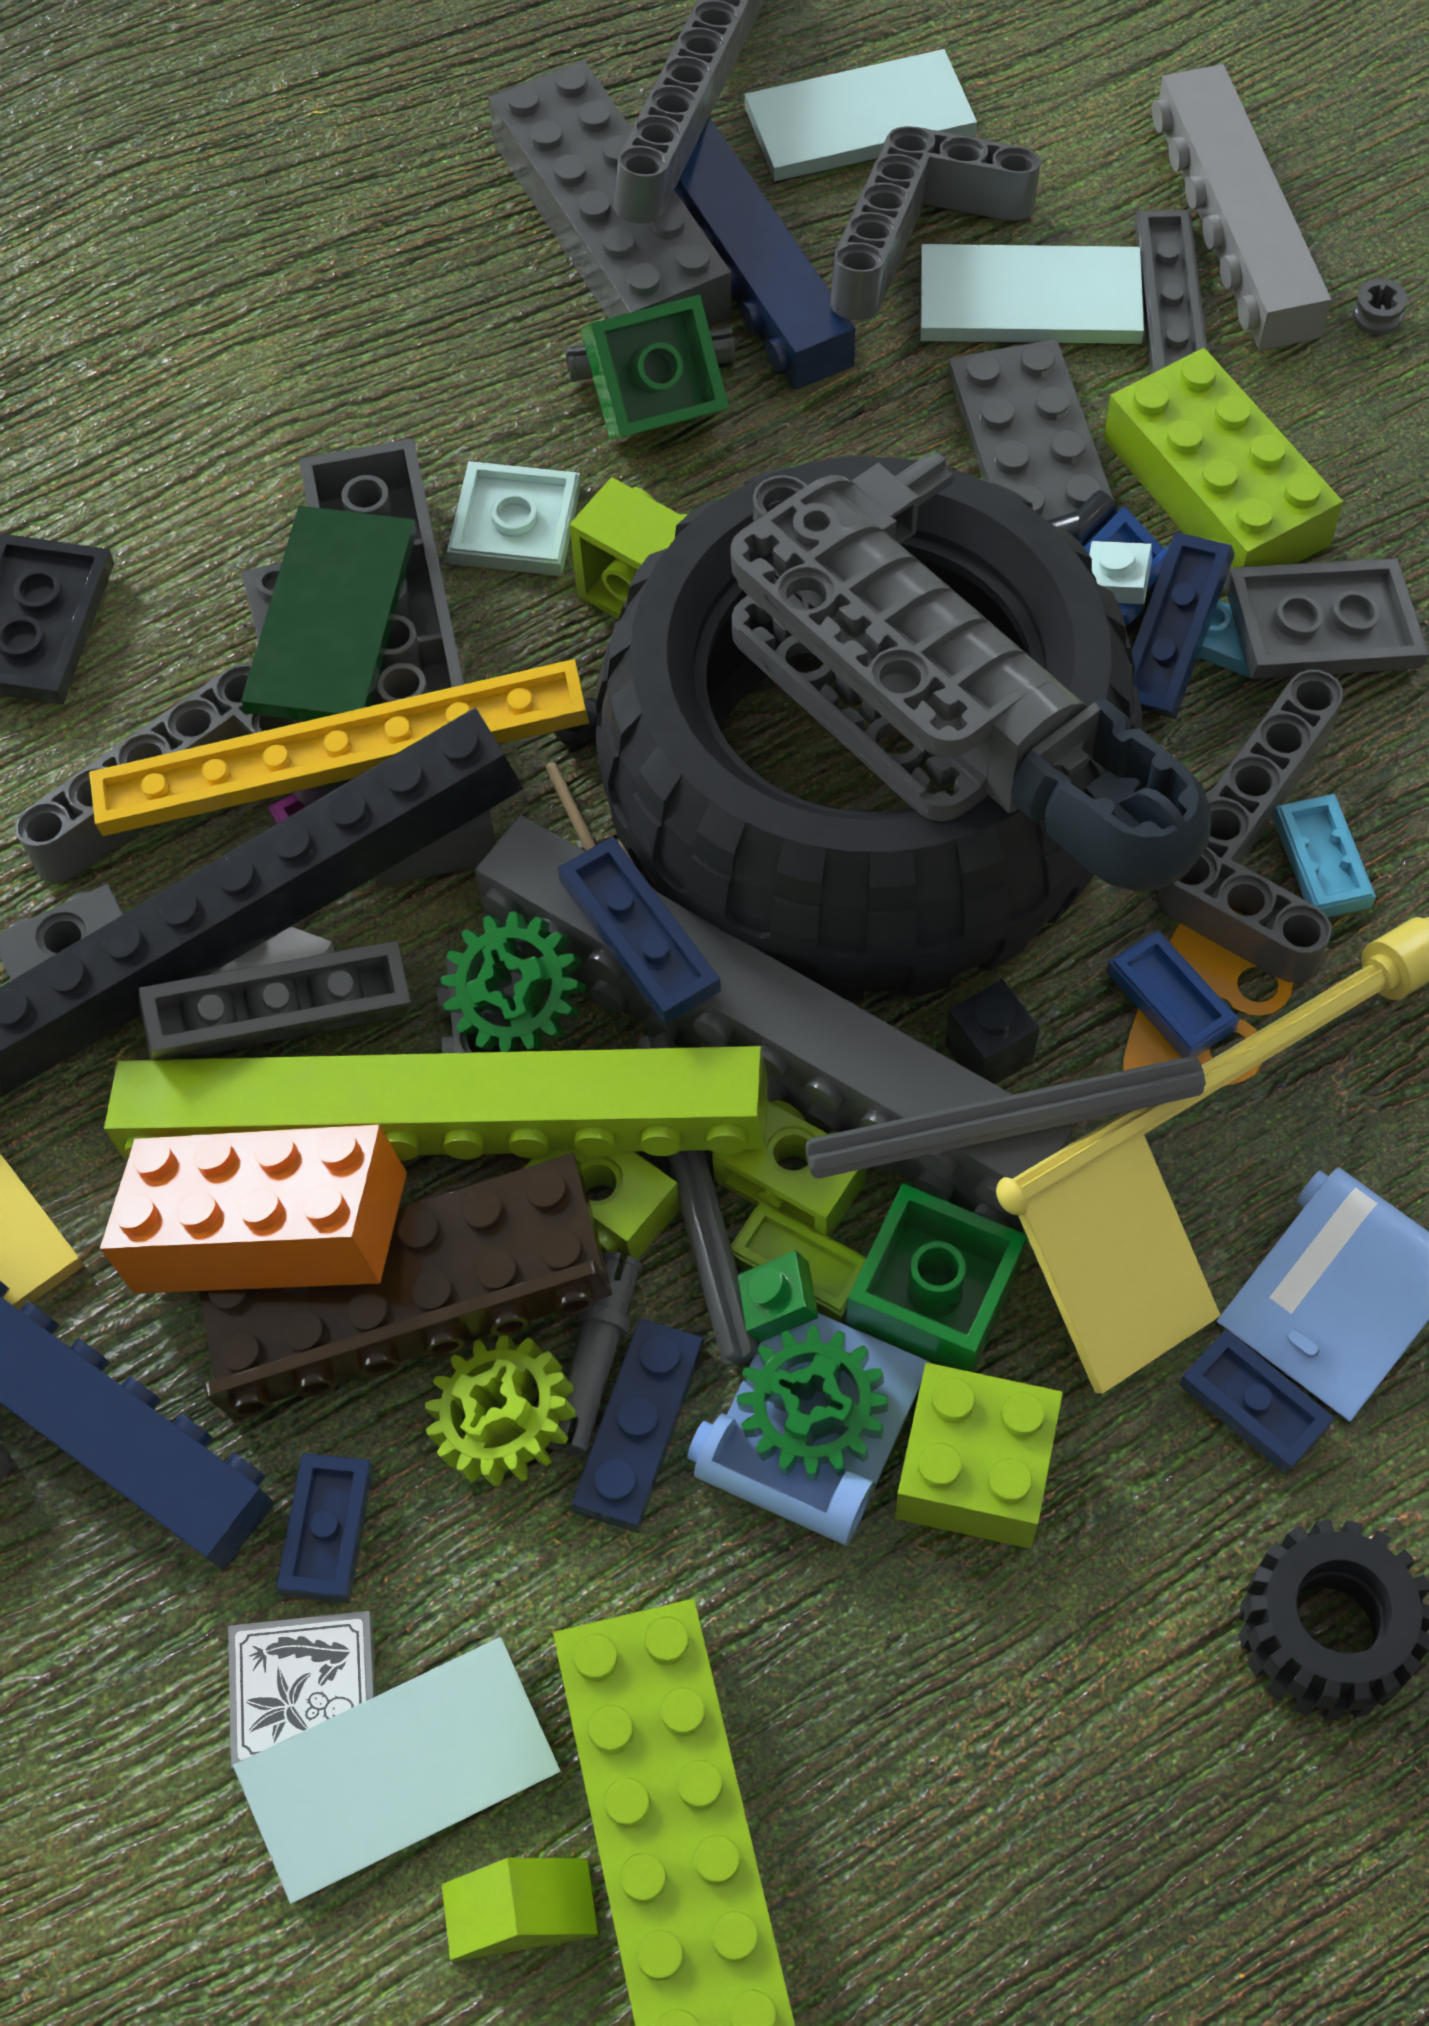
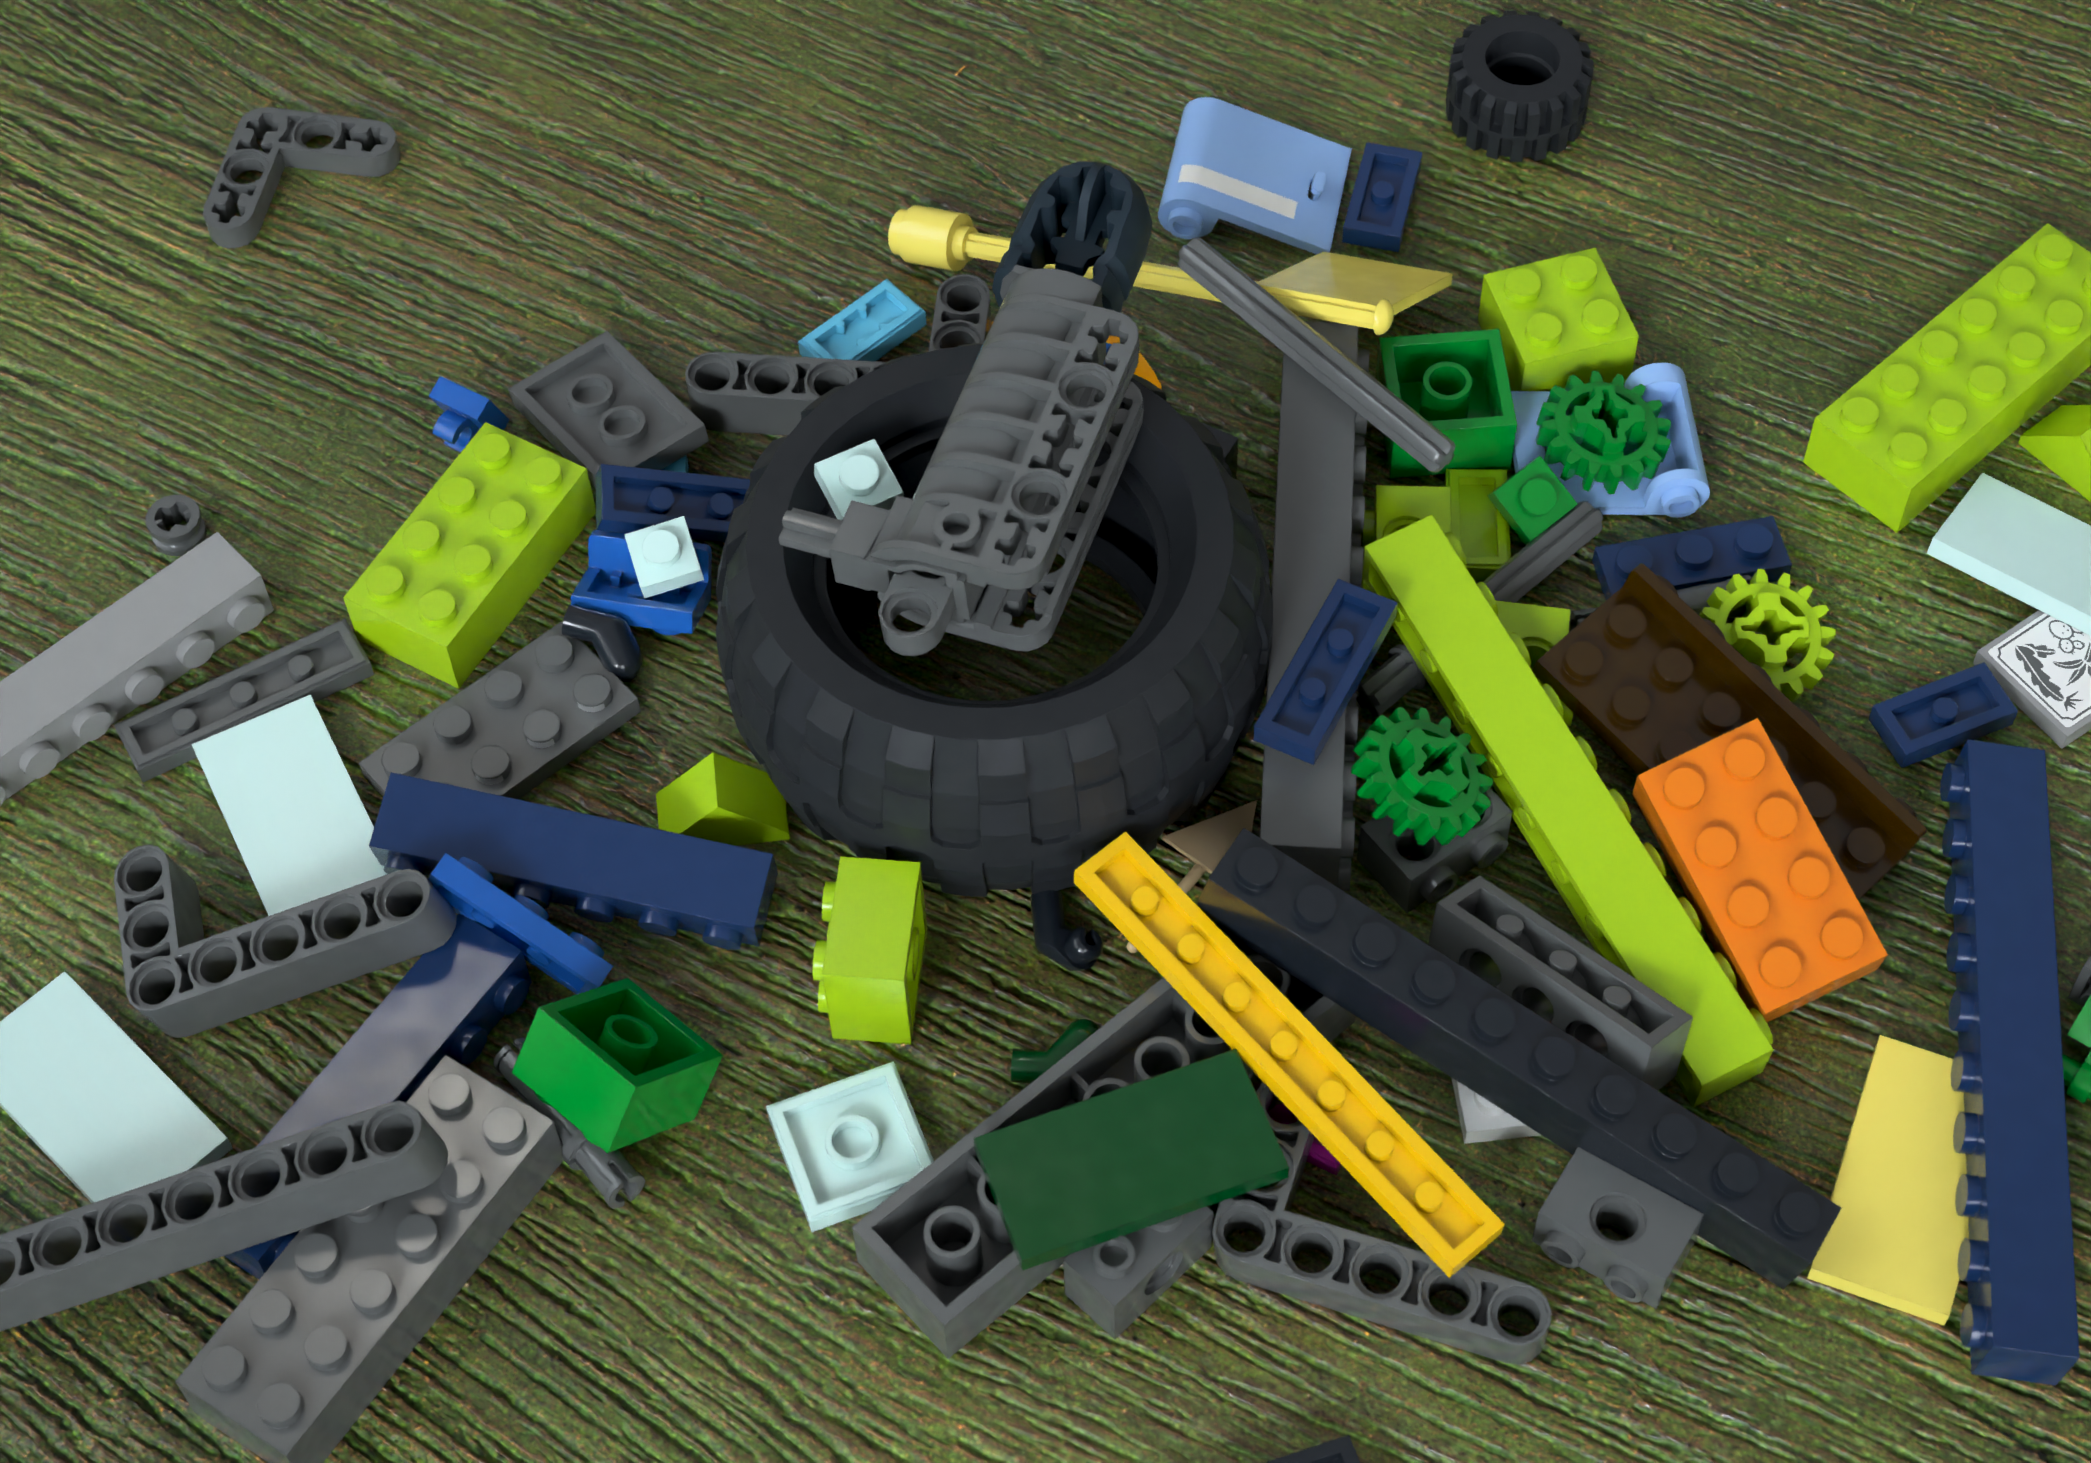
camera: 120 degrees left, 5 degrees down
none -> dark blue brick [369,772,778,950]
none -> blue tile [428,376,510,453]
none -> blue plate [428,853,613,994]
none -> light aqua plate [814,439,904,520]
none -> dark green arm [1011,1019,1099,1083]

